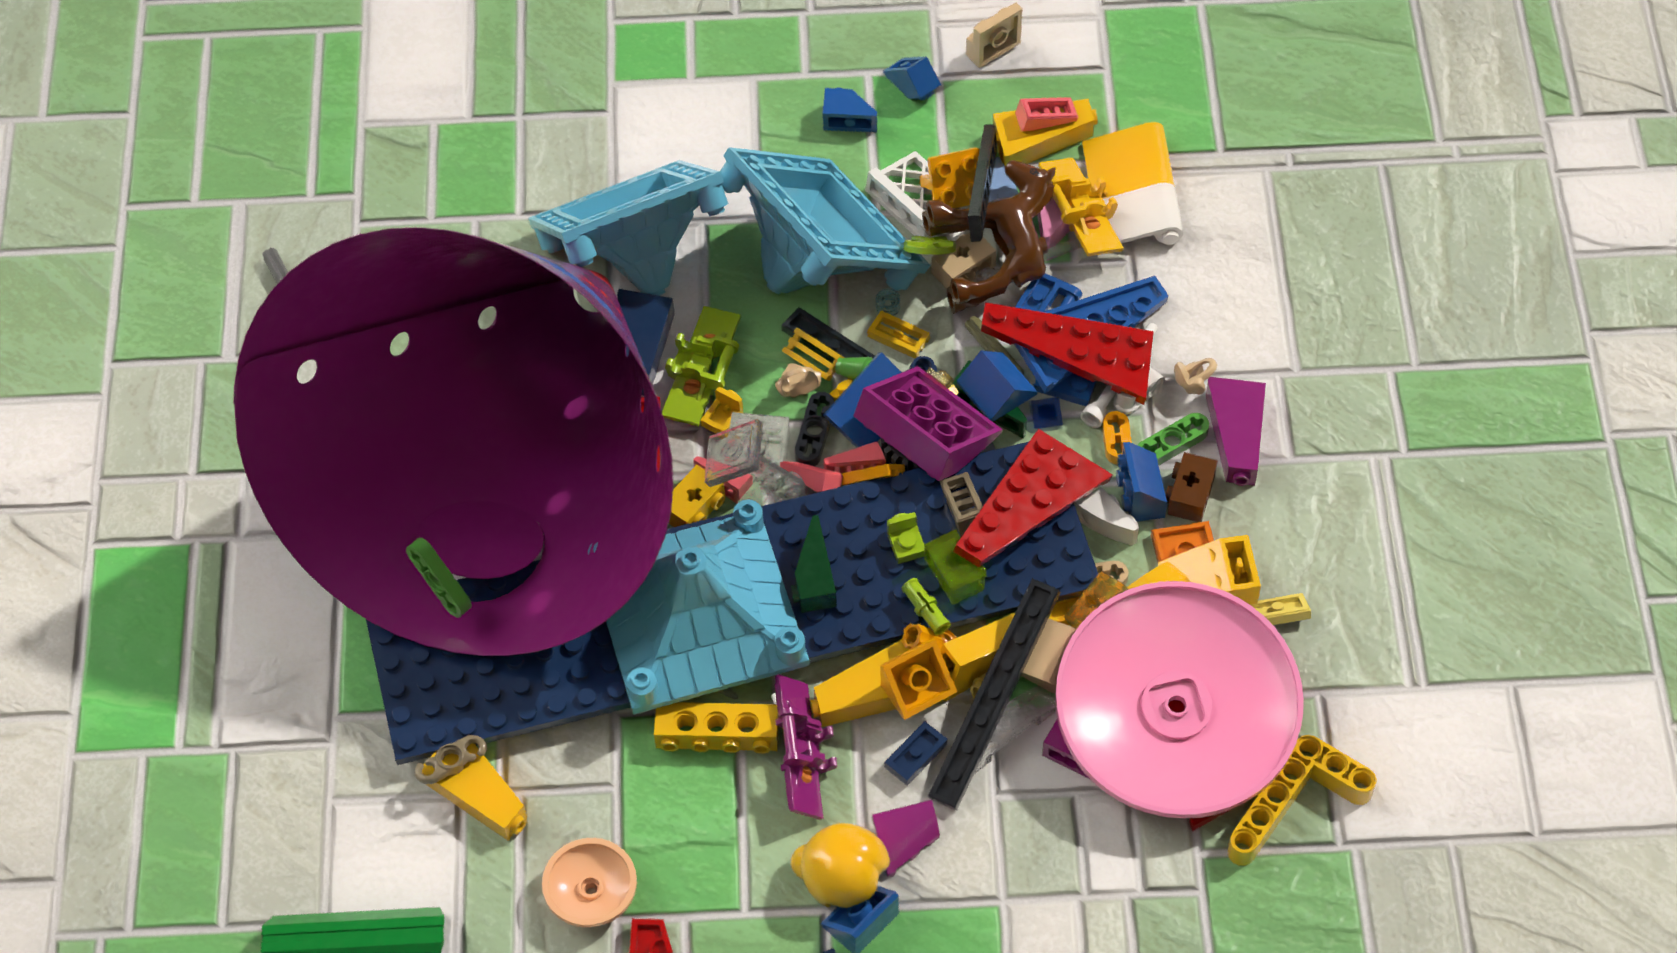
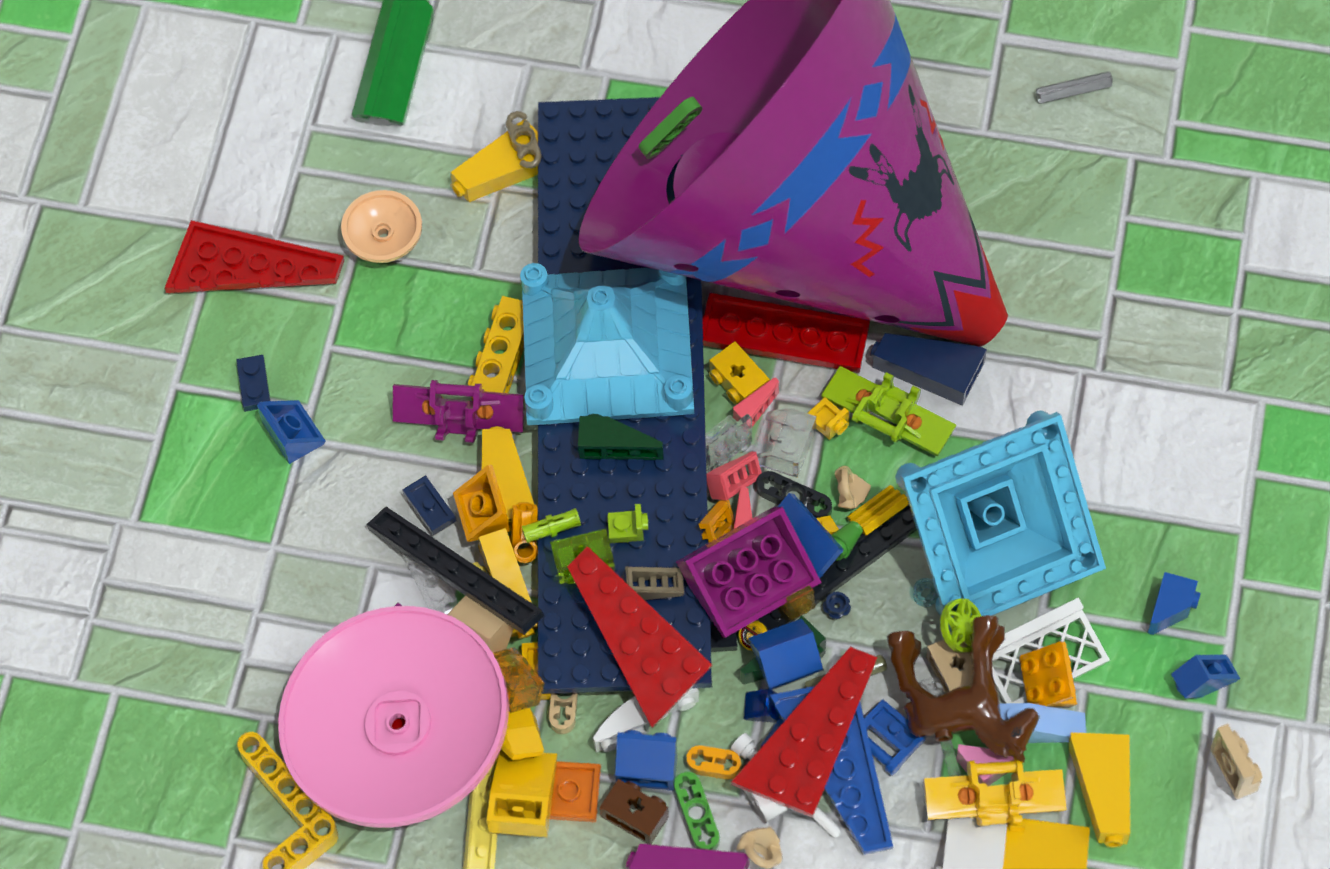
camera: 105 degrees right, 5 degrees up
medium azure piece [528,160,728,296] -> none
clear tile [704,419,763,487] -> none
yellow piece [791,823,890,908] -> none
yellow tile [867,310,930,359] -> none
magenta slope [872,800,940,878] -> none
black tile [968,124,997,242] -> none
coral slope [1016,98,1078,131] -> none

